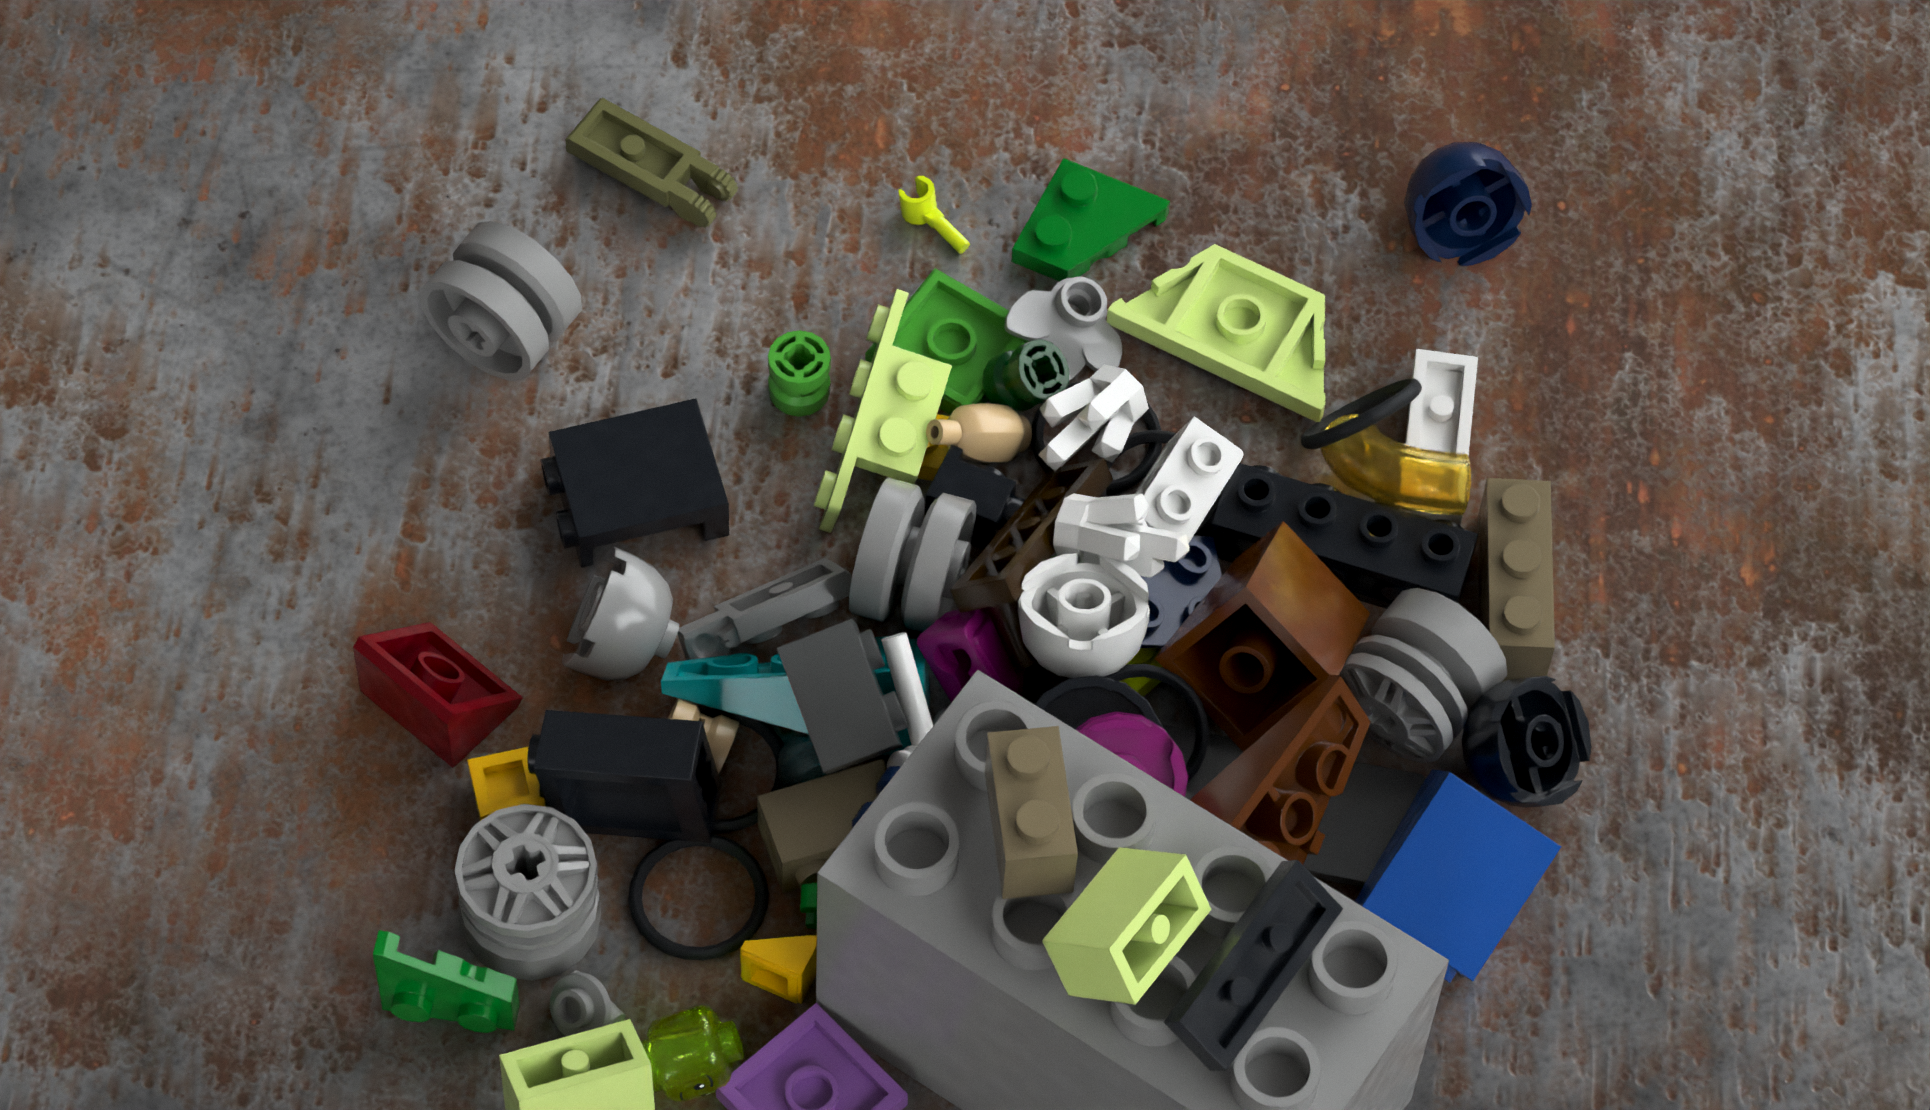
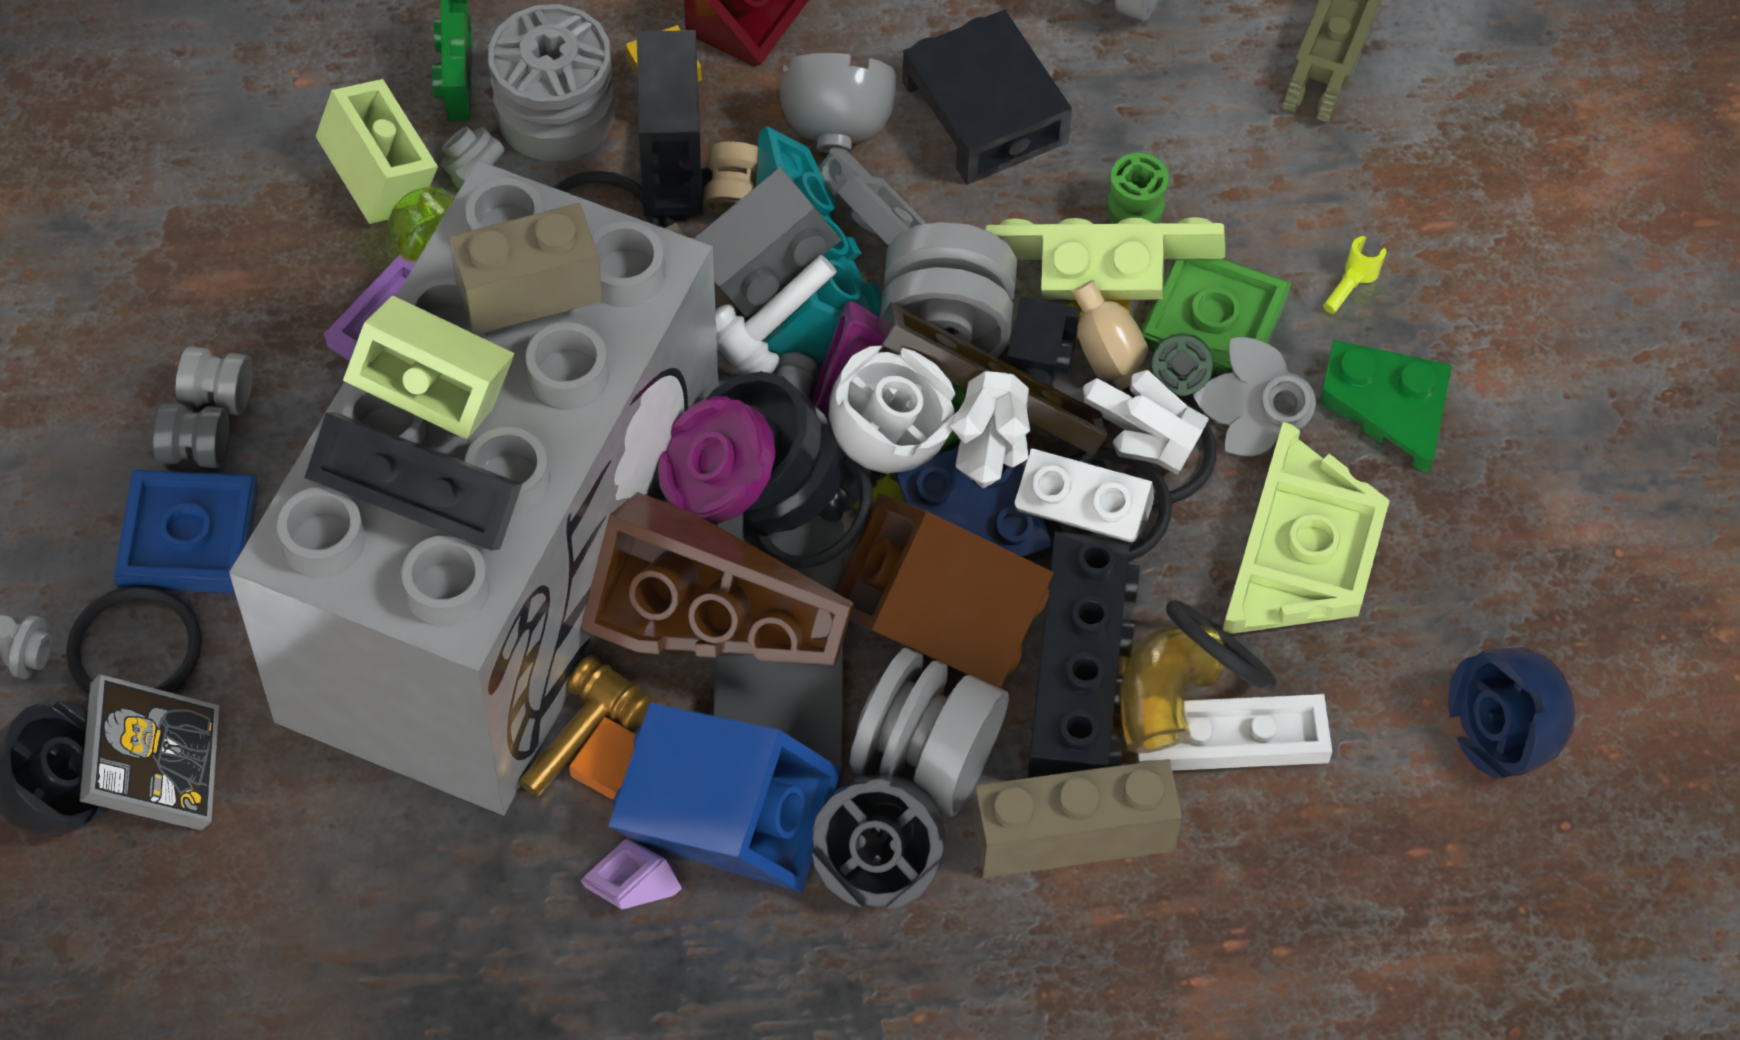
camera: 80 degrees right, 0 degrees up
none -> lavender slope [581,838,682,910]

